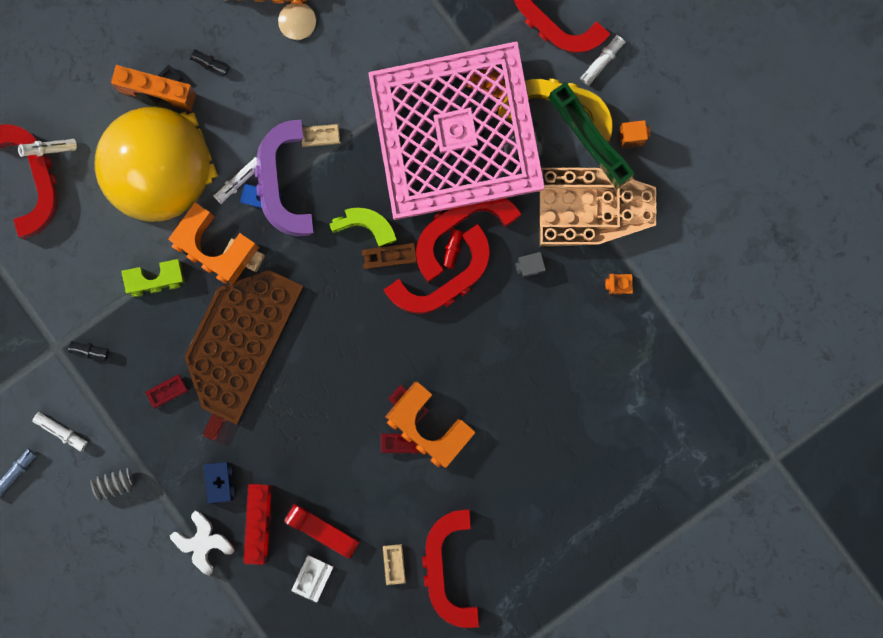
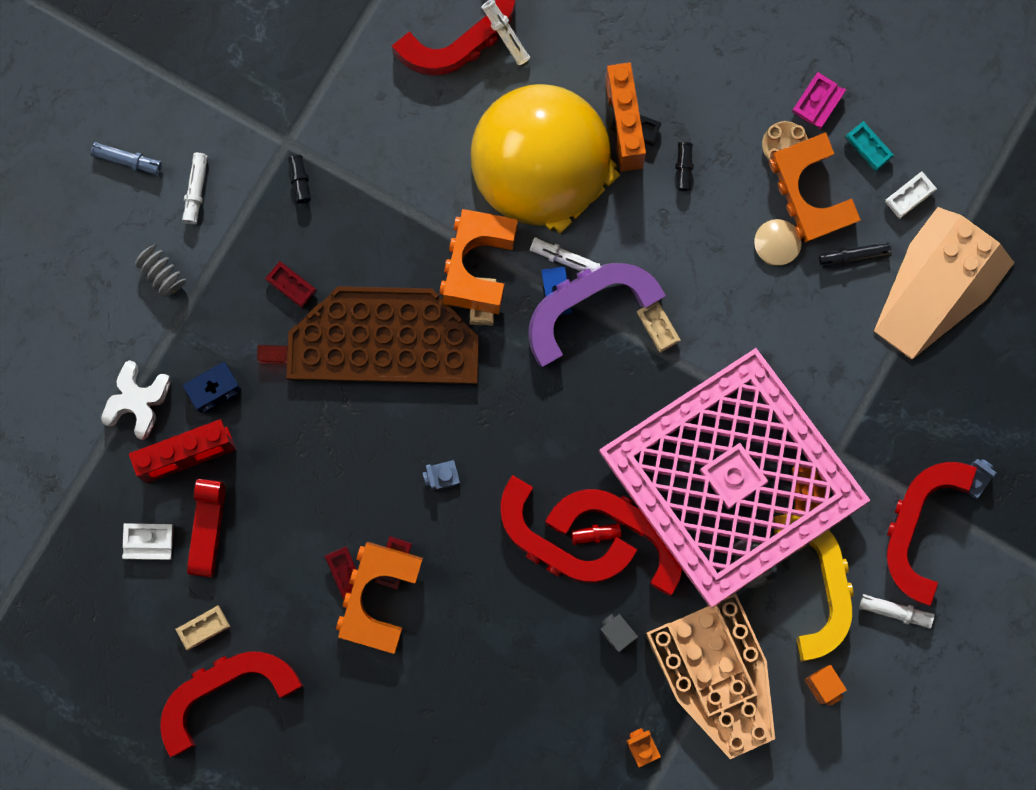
camera: 65 degrees right, 5 degrees down
lime arch [121,259,185,297] -> none
lime arch [329,208,397,248] -> none
reddish brown plate [361,243,417,270] -> none
dark green arch [549,82,635,189] -> none
none -> sand blue bracket [423,460,460,491]

